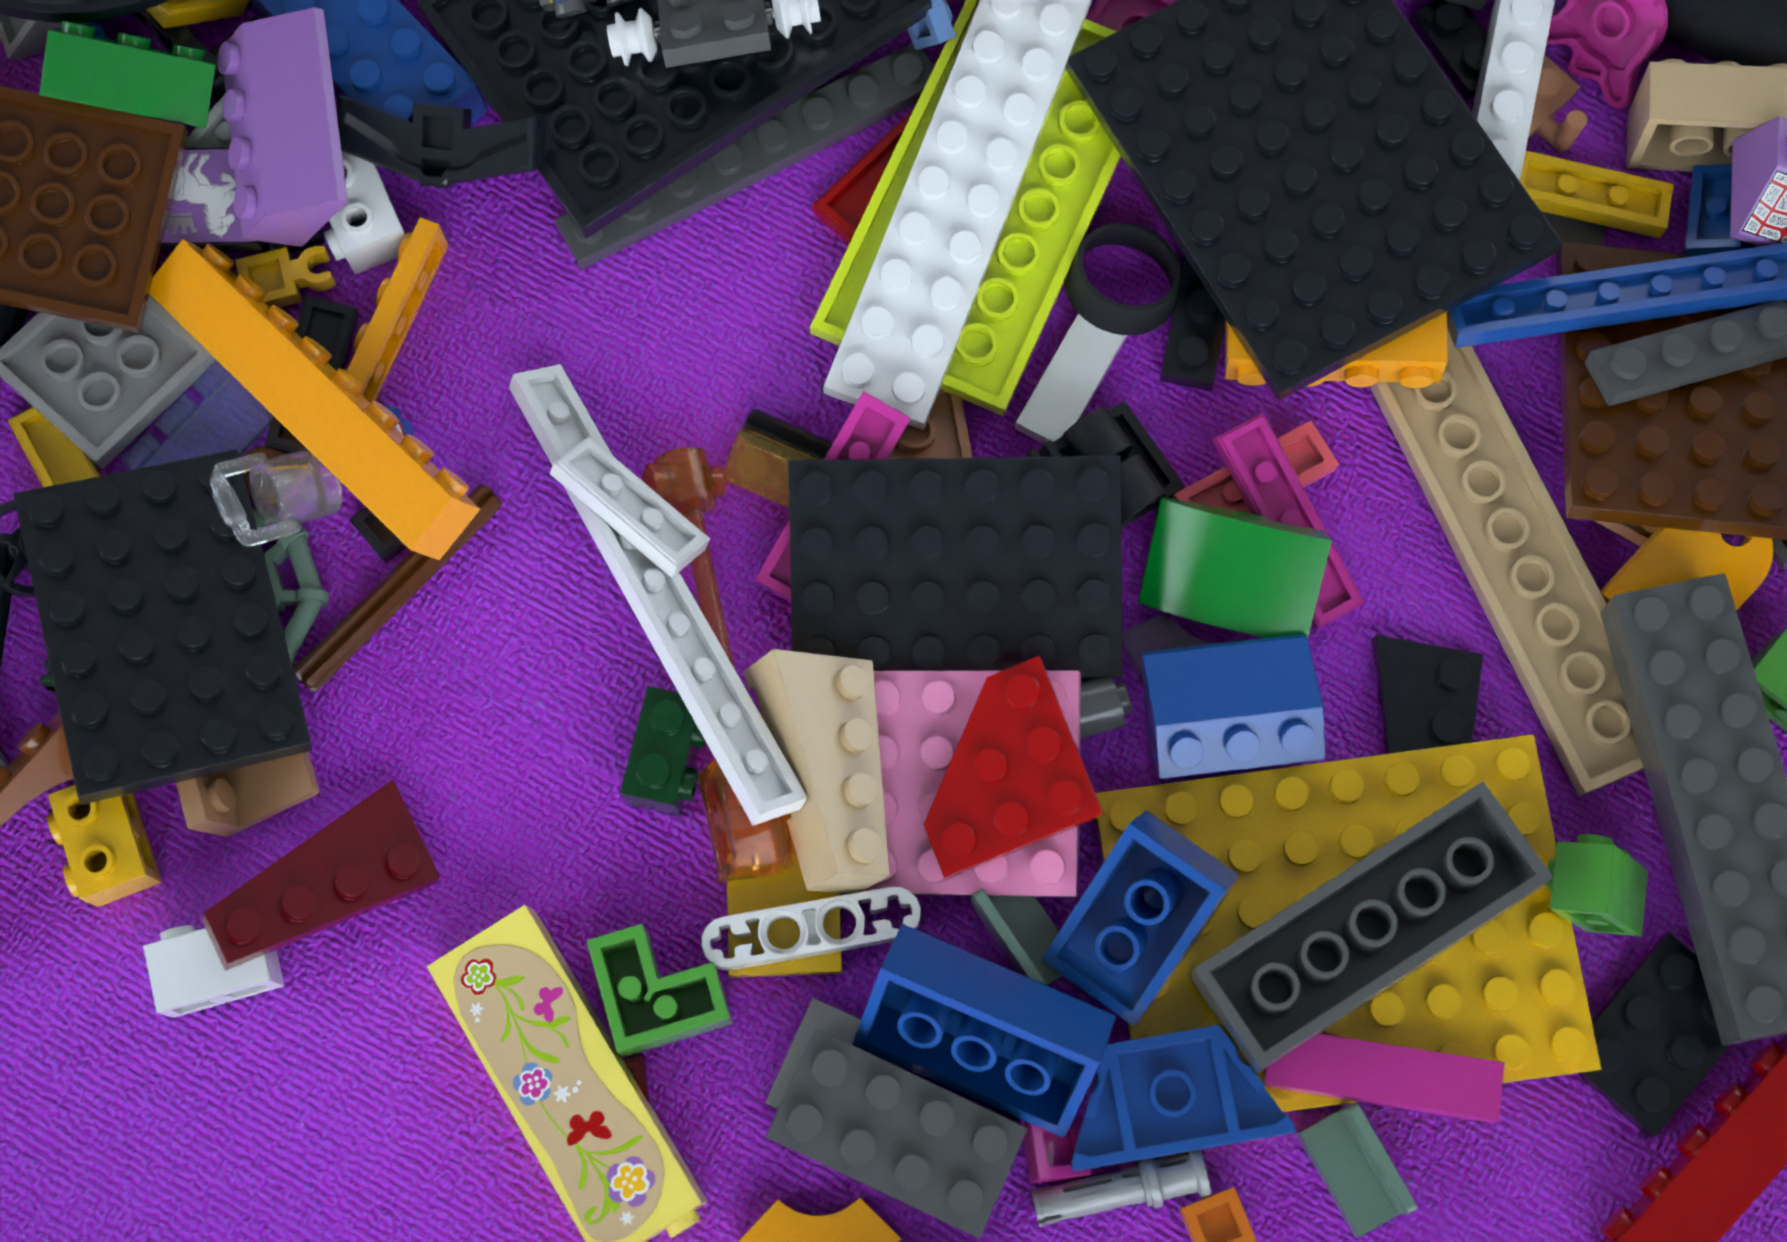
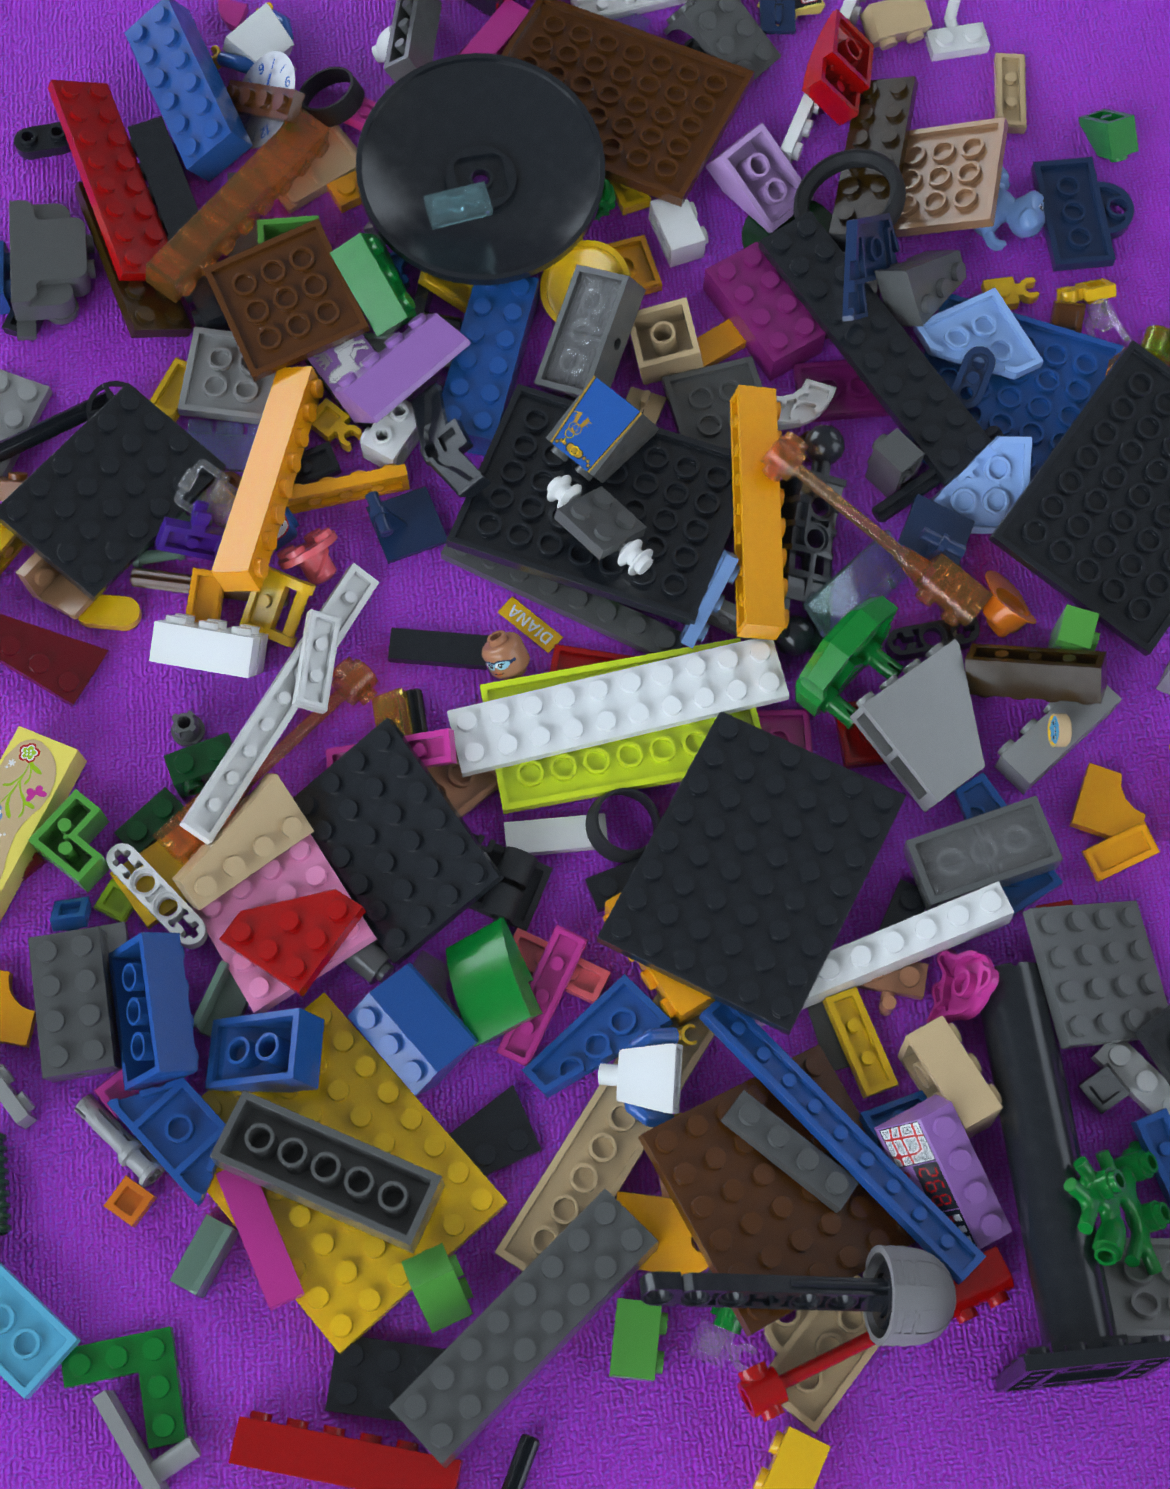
camera: 55 degrees right, 5 degrees down
none -> blue plate [50,896,92,932]
none -> yellow tile [77,594,142,631]
none -> lime tile [93,878,134,923]
none -> dark green plate [114,787,188,853]
none -> white piece [149,613,269,678]
none -> dark purple plate [154,500,225,561]
none -> dark grey hose [171,710,205,747]
none -> light orange tile [185,567,225,622]
none -> yellow plate [239,566,316,648]
none -> coral plate [276,527,338,585]
none -> dark blue plate [365,486,447,564]
none -> black tile [388,628,489,670]
none -> nougat head [482,630,530,680]
none -> yellow sticker [498,597,563,653]
none -> blue wing [522,974,673,1098]
none -> white torso [598,1024,698,1128]

